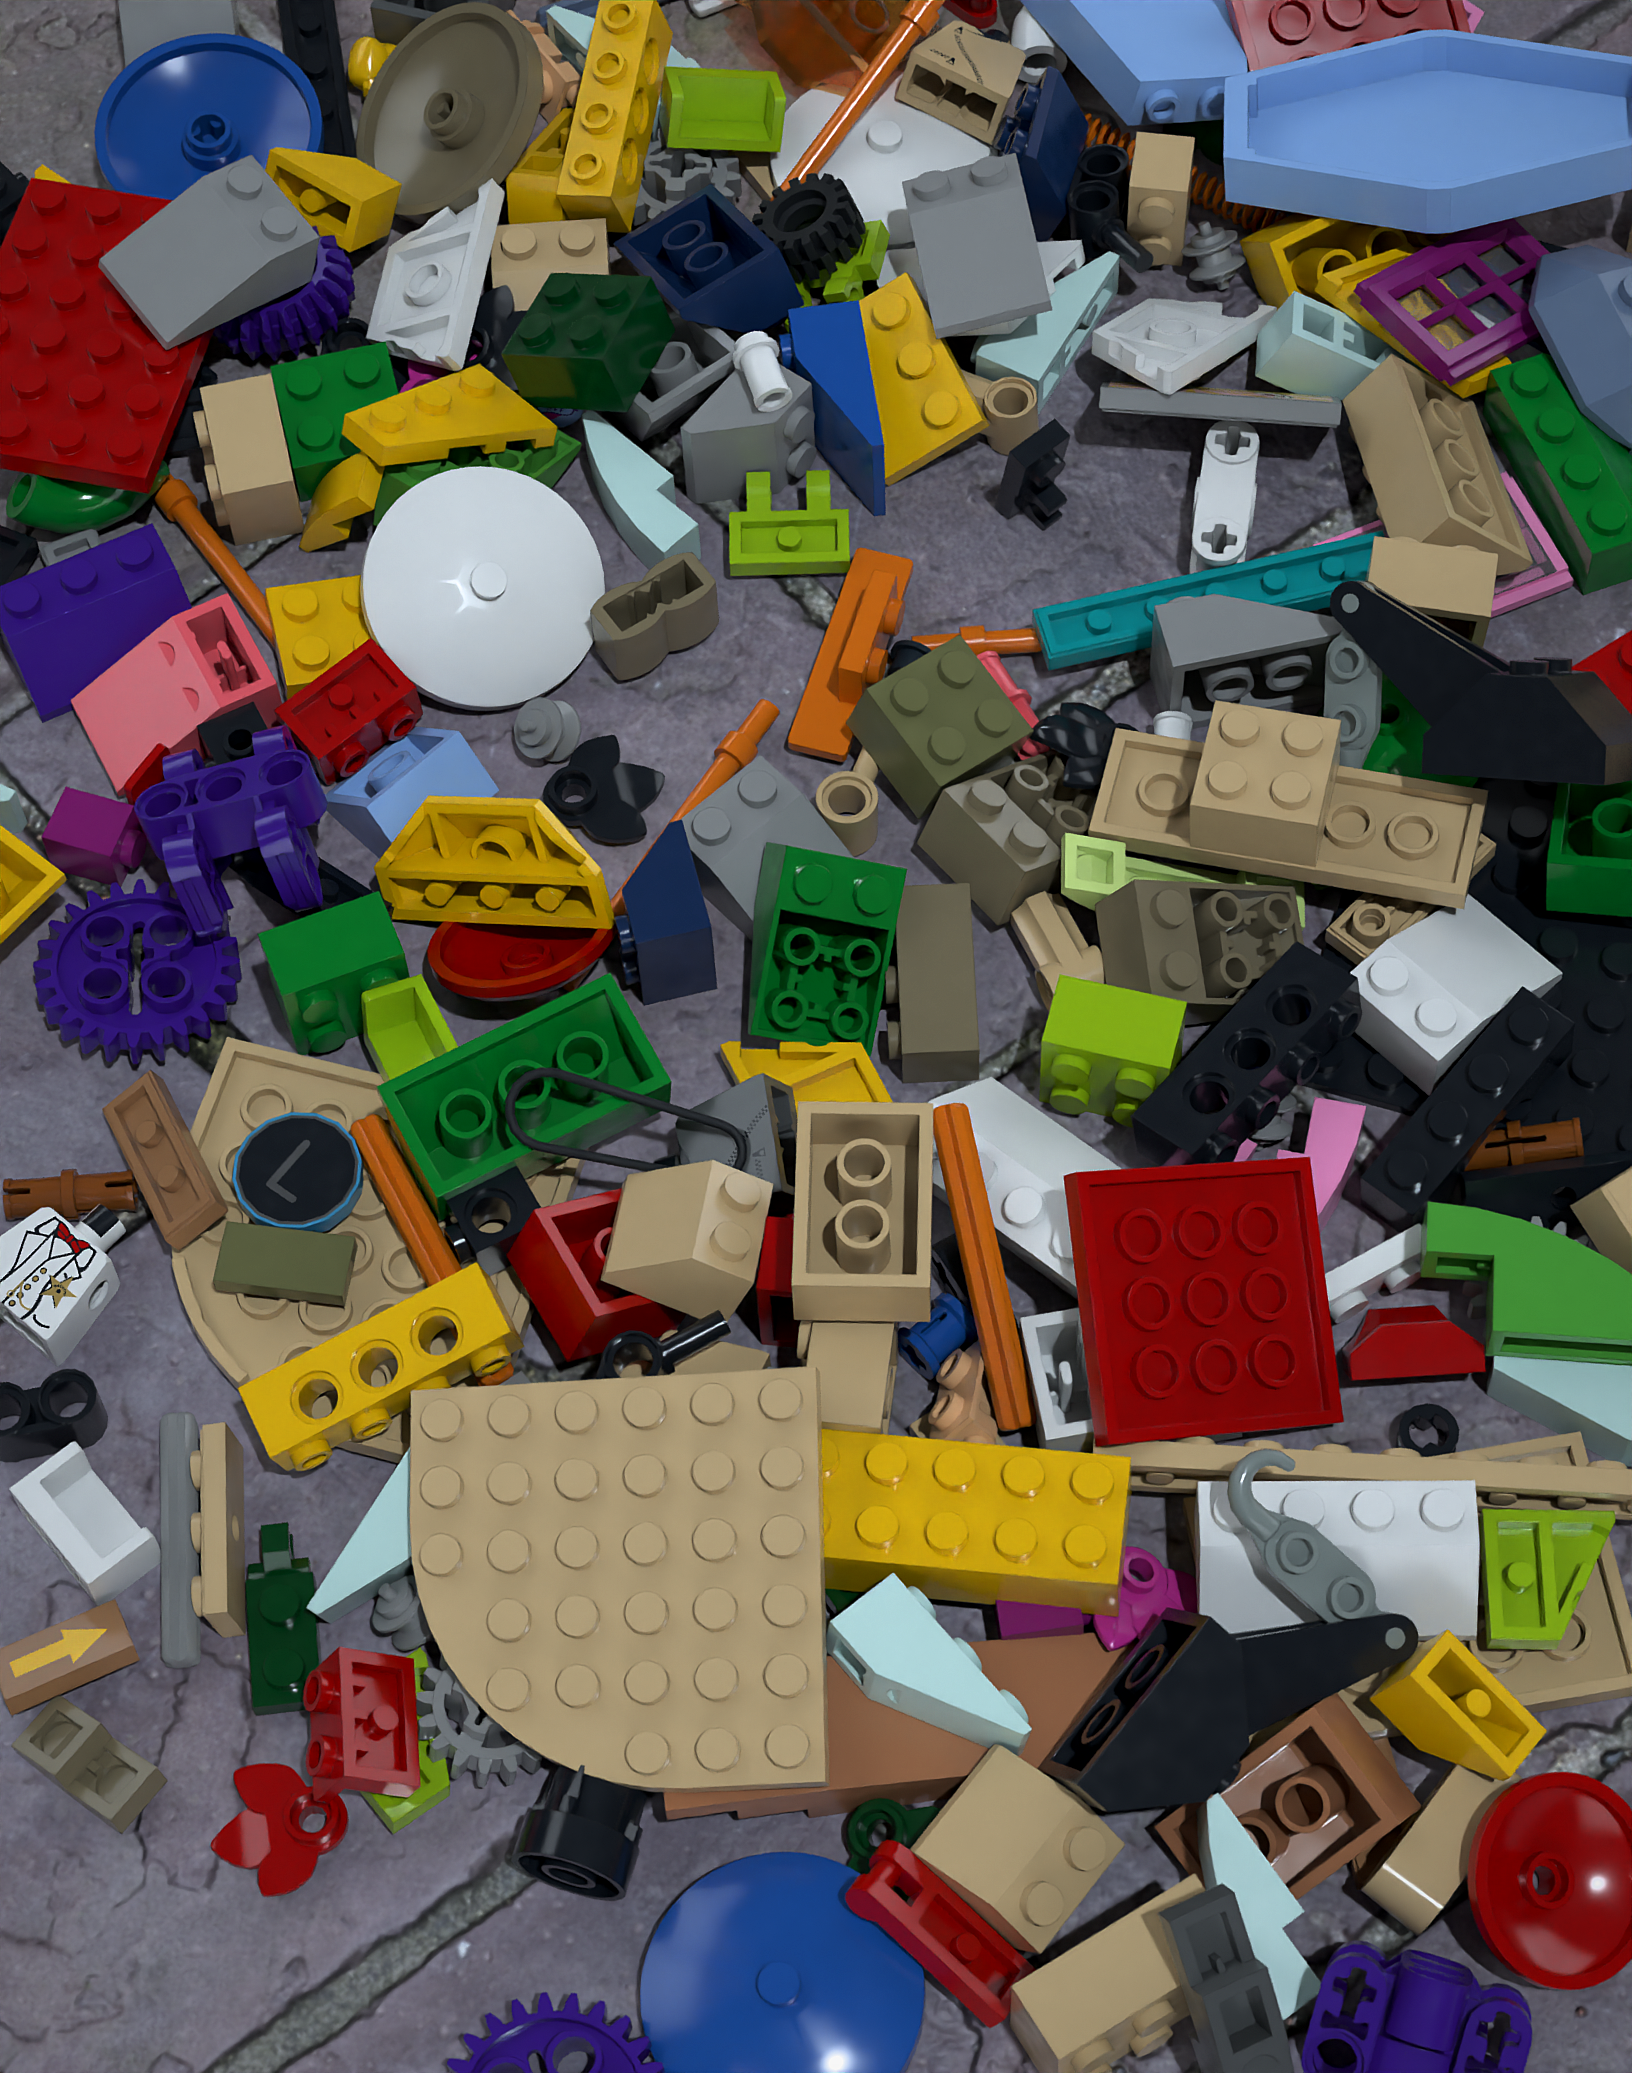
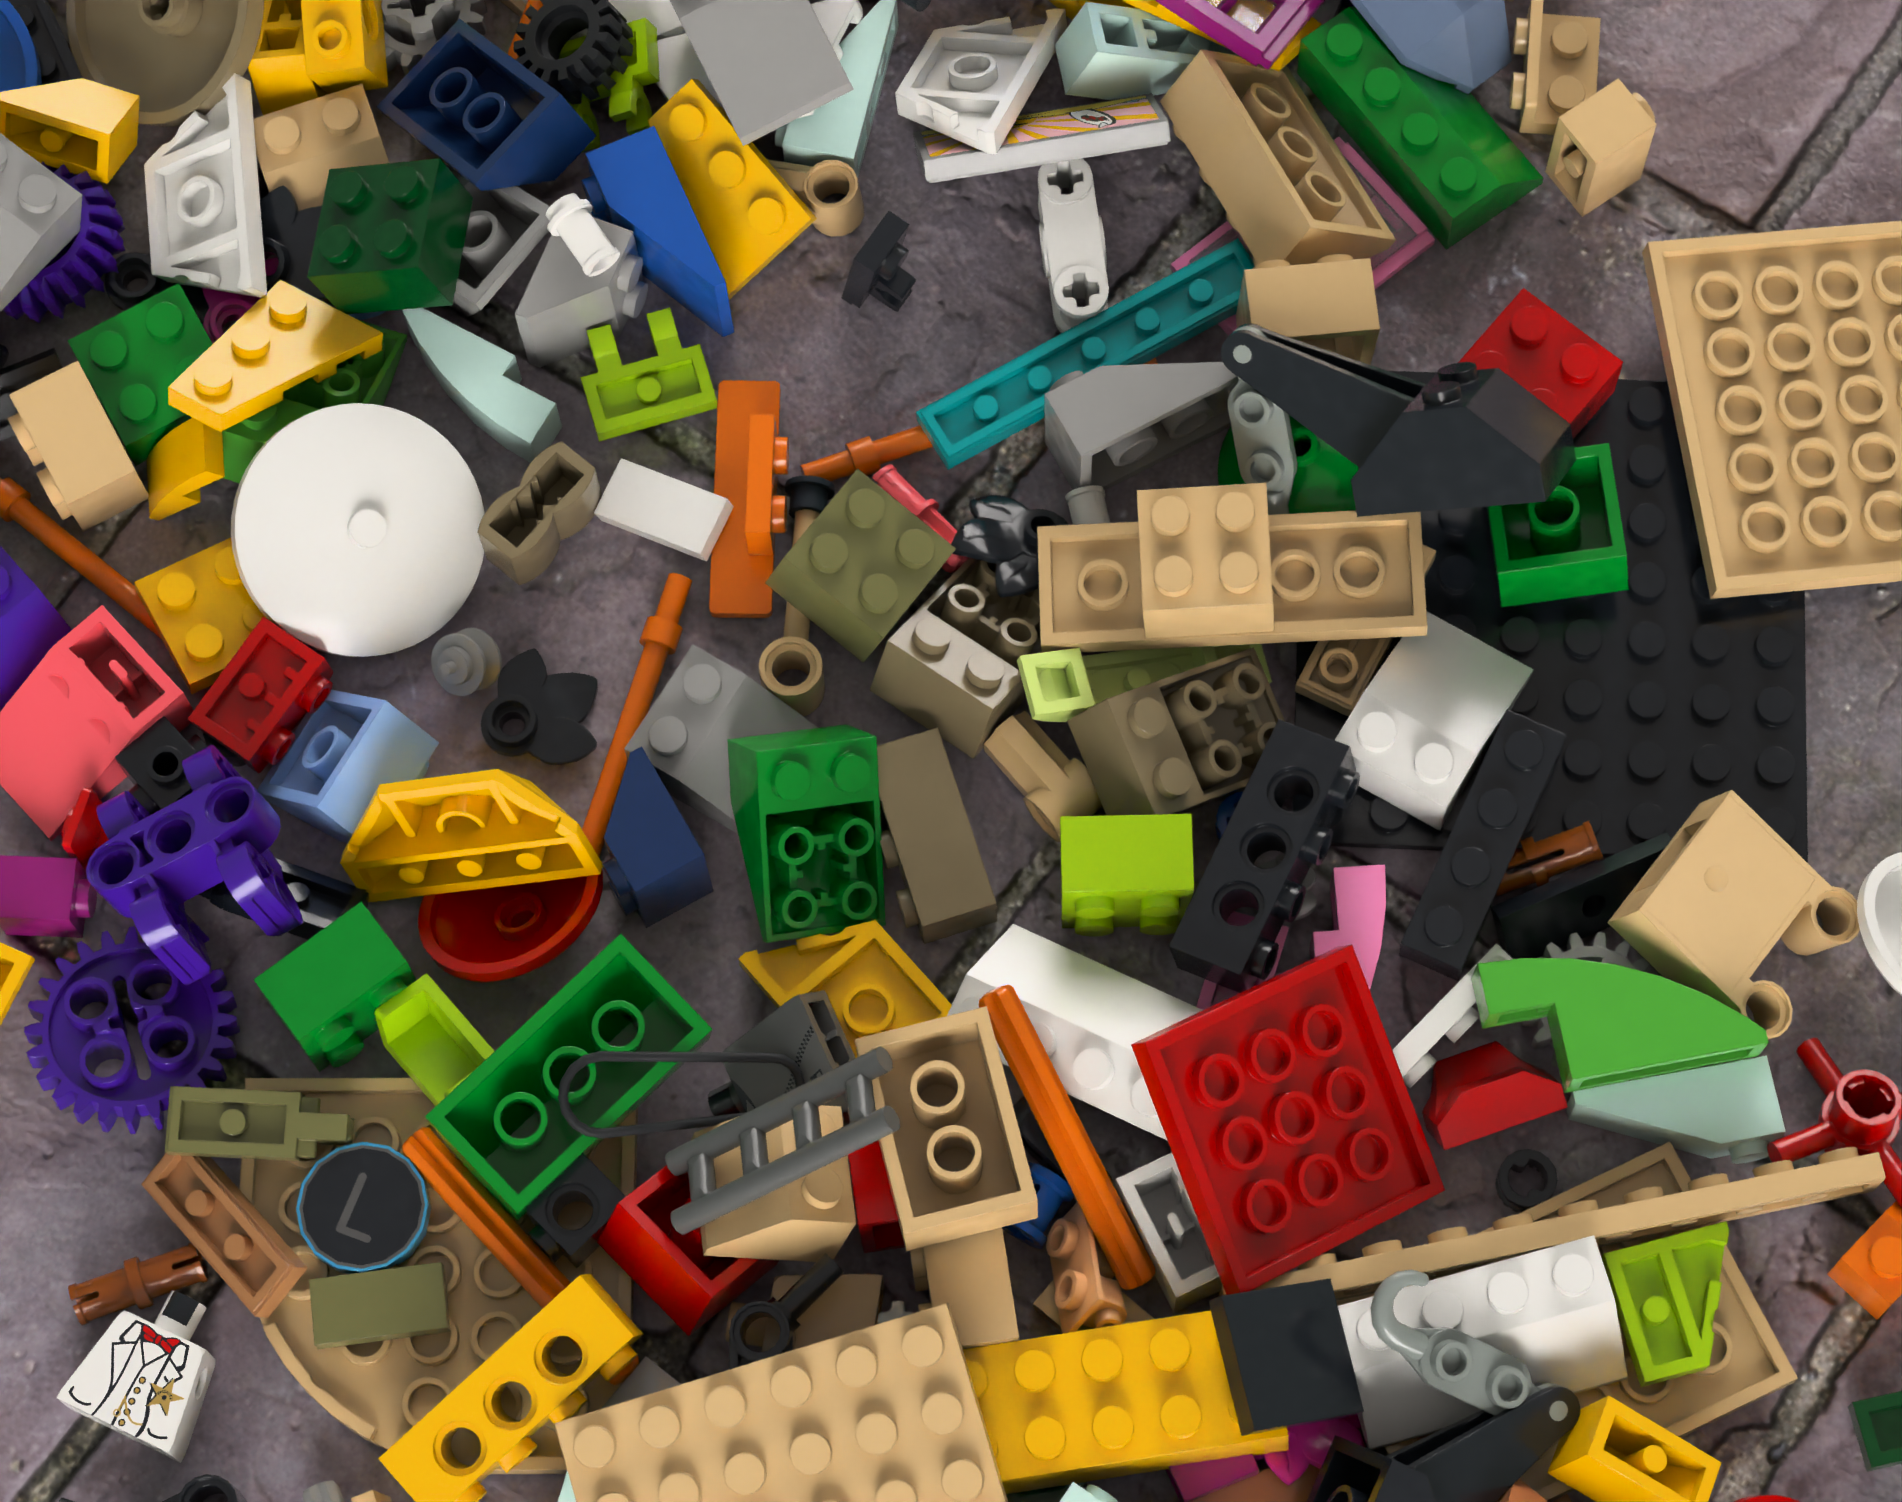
camera: 15 degrees left, 10 degrees up
none -> olive hinge [164,1086,355,1161]
none -> white tile [594,458,734,562]
none -> dark grey bar [665,1046,900,1235]
none -> black tile [1209,1278,1364,1436]

